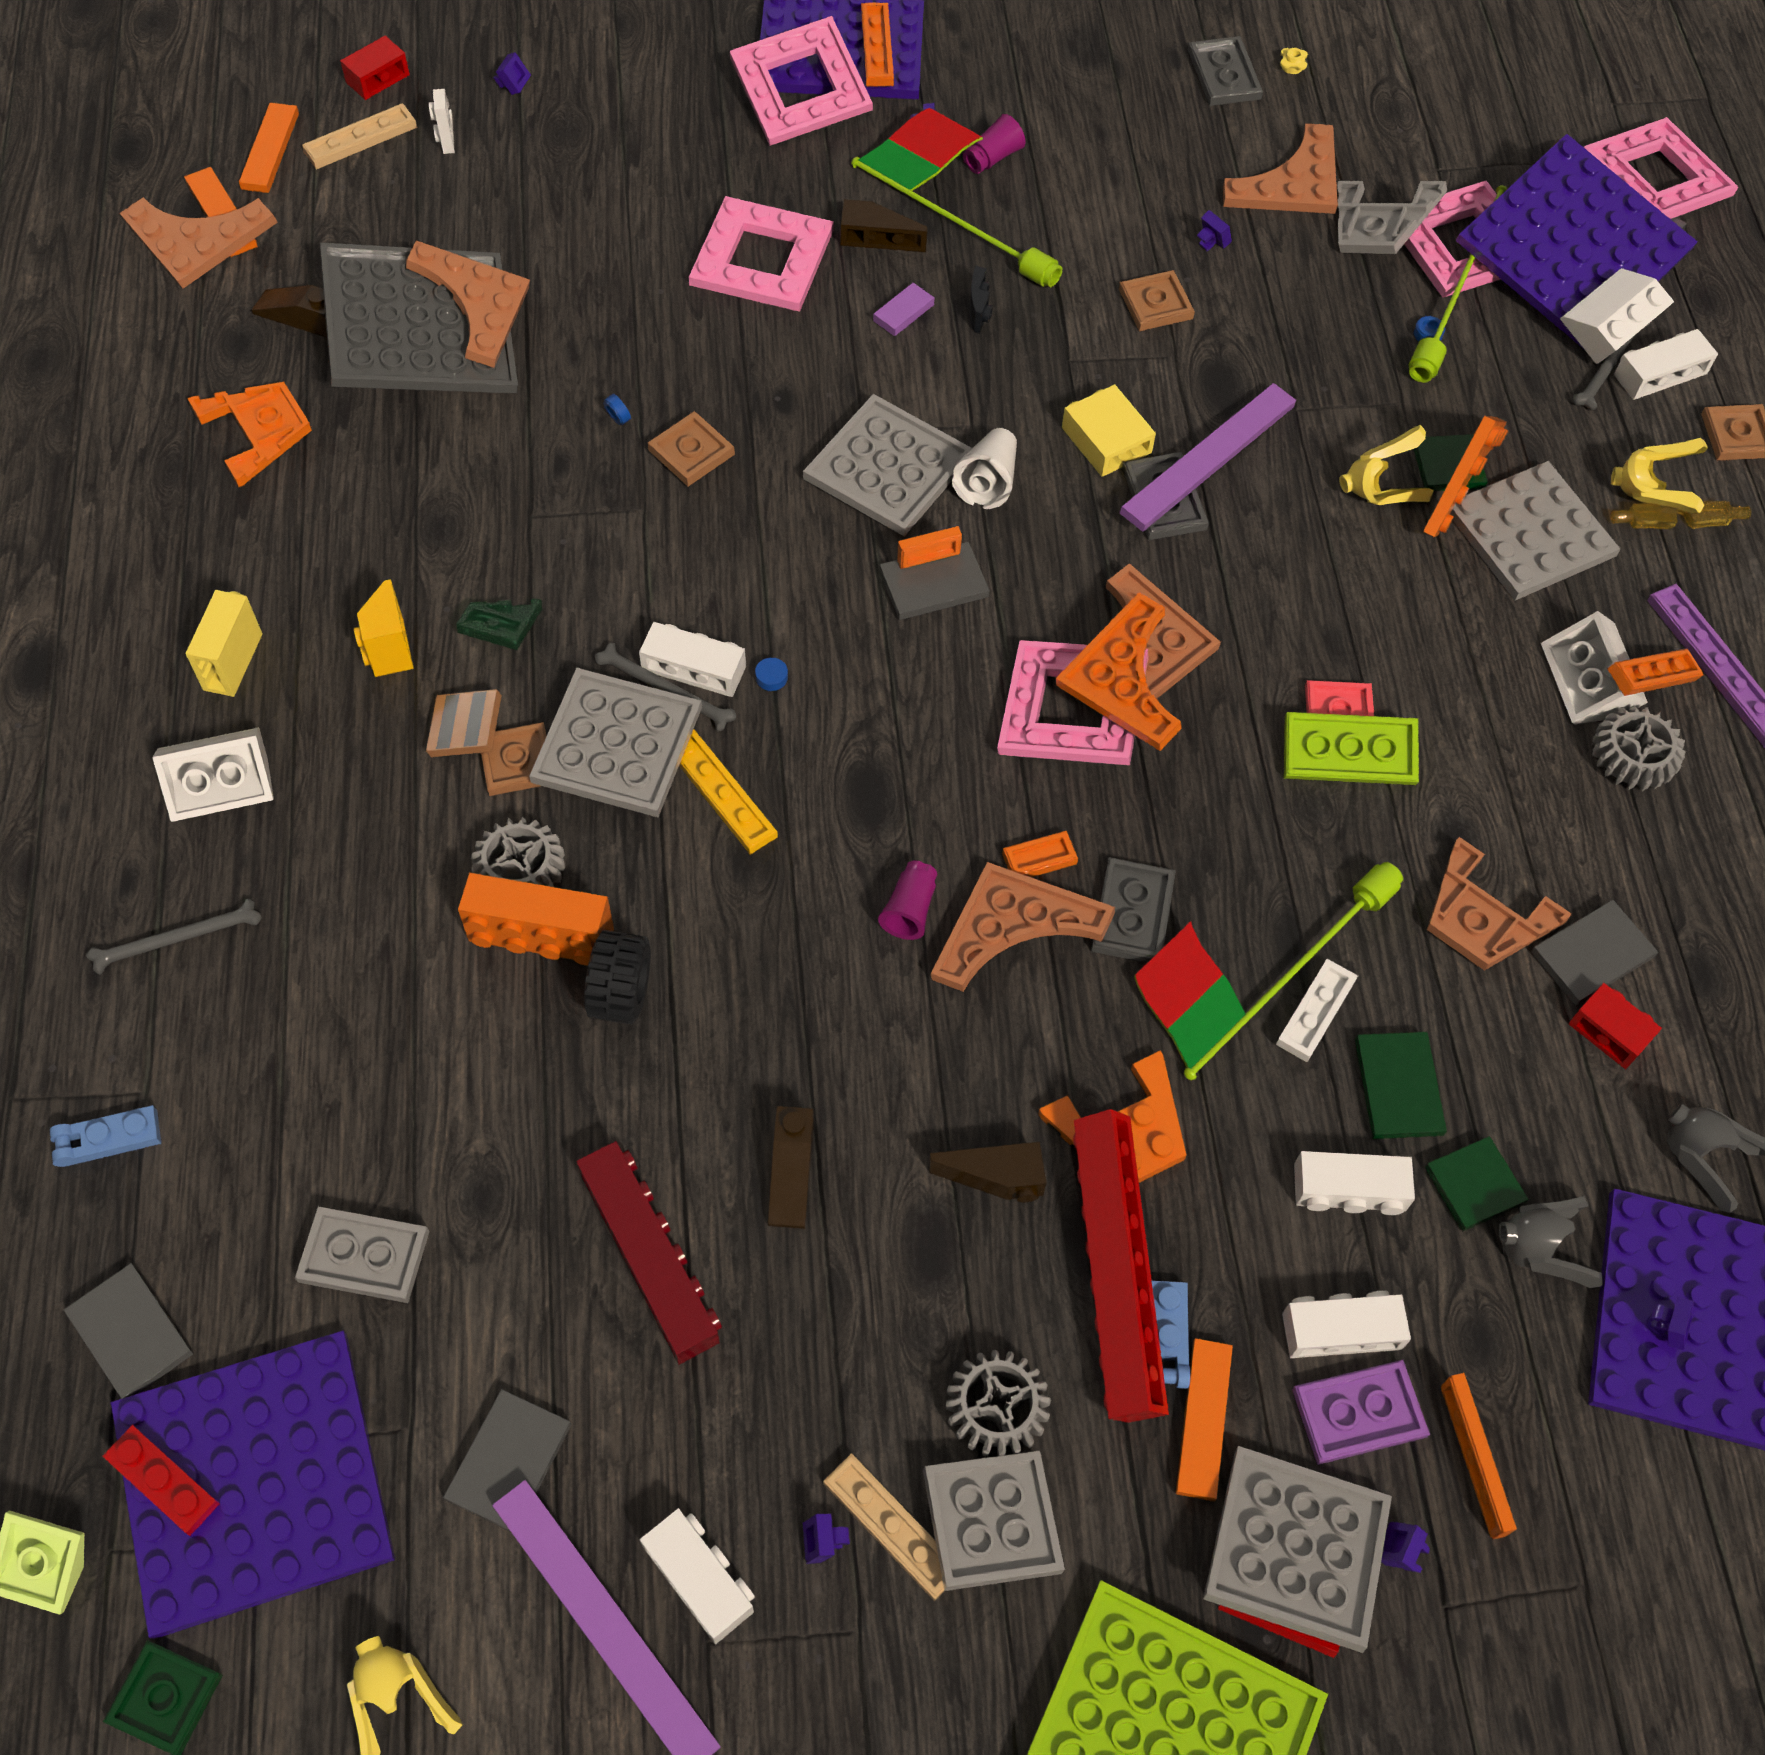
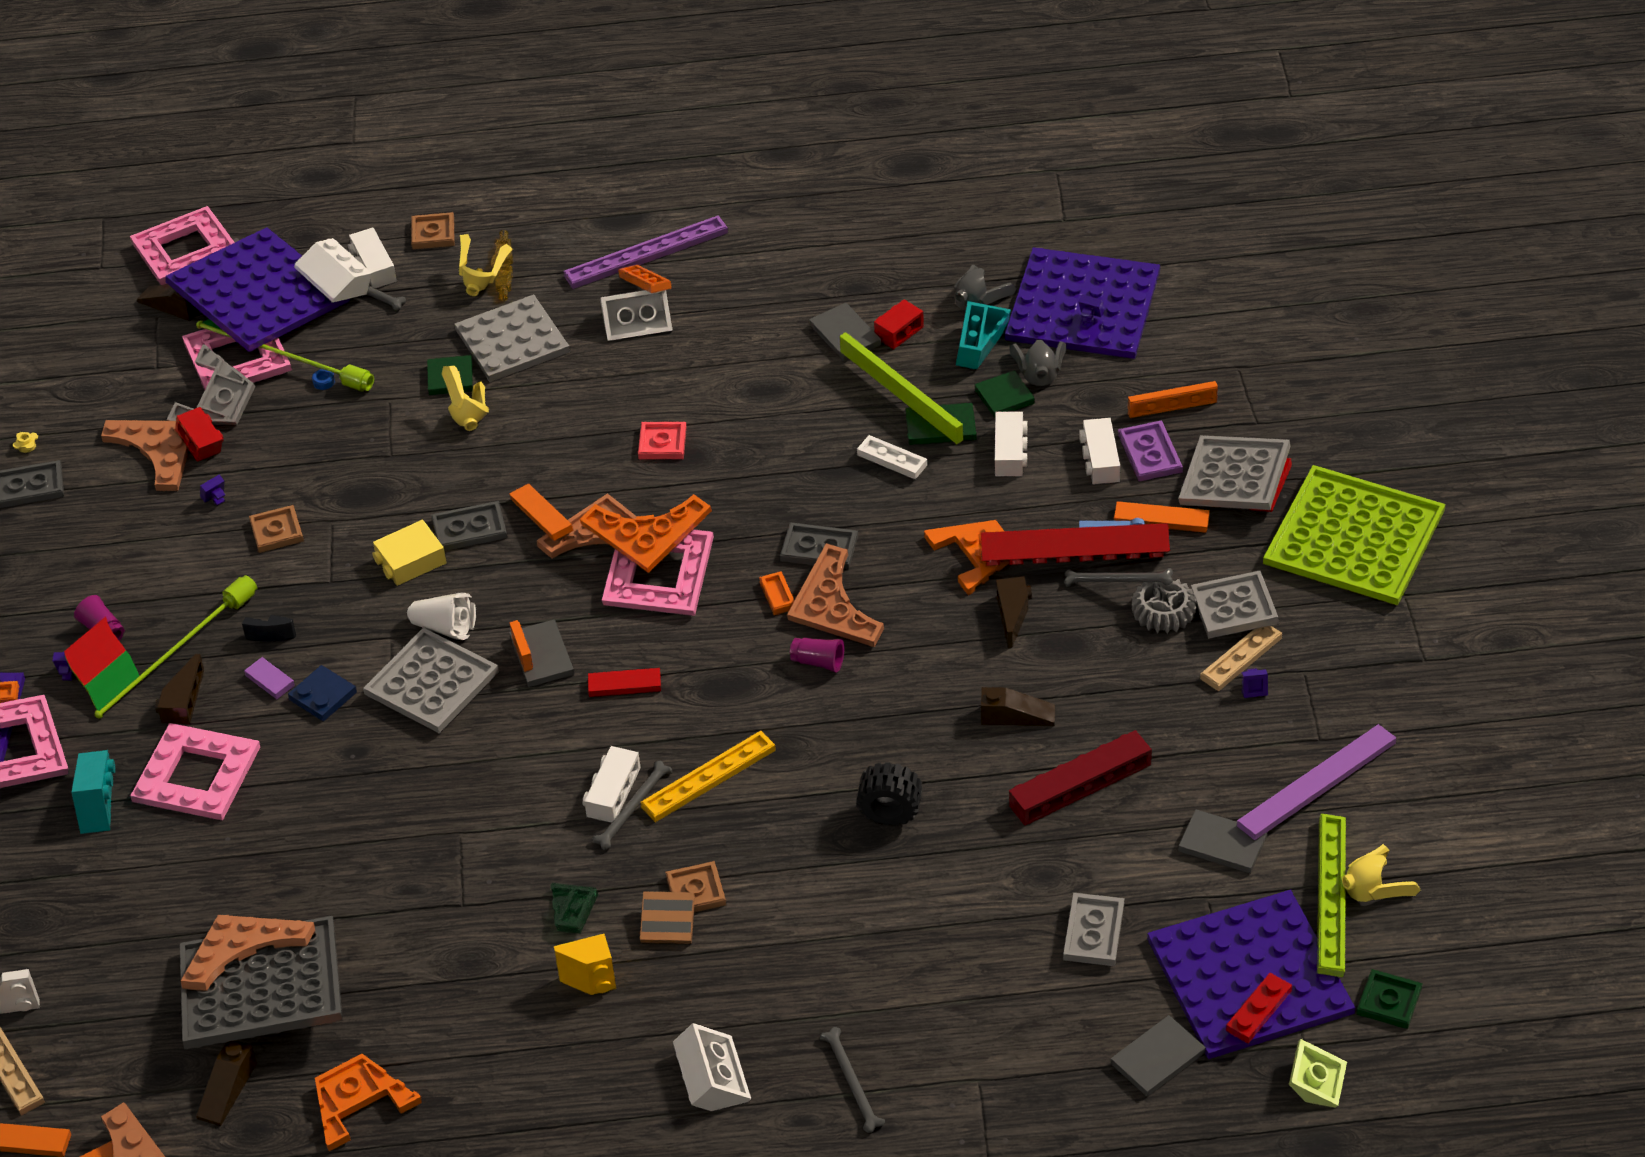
camera: 85 degrees left, 15 degrees down
medium blue plate [49,1105,161,1167] -> none
light yellow brick [185,590,262,697] -> none
orange brick [458,873,614,966] -> none
light grey gear [471,817,565,887] -> none
light grey plate [529,668,702,817] -> none
blue tile [603,394,631,425] -> none
white brick [640,1508,755,1645] -> none
medium nougat plate [648,411,735,487] -> none
blue tile [755,658,788,691] -> none
medium lavender tile [1120,383,1296,532] -> none
flag [1134,862,1403,1080] -> none
lime tile [1284,712,1419,785] -> none
dark purple tile [1381,1522,1430,1573] -> none
orange plate [1423,416,1508,537] -> none
nougat wing [1427,837,1571,971] -> none
light grey gear [1592,705,1686,792] -> none
none -> teal wedge [72,750,115,834]
none -> red brick [175,407,224,462]
none -> dark blue plate [288,665,357,722]
none -> orange tile [509,484,574,541]
none -> red tile [588,668,661,697]
none -> lime tile [840,332,963,444]
none -> teal wedge [956,301,1011,369]
none -> dark grey piece [1064,568,1173,587]
none -> lime tile [1317,814,1346,977]

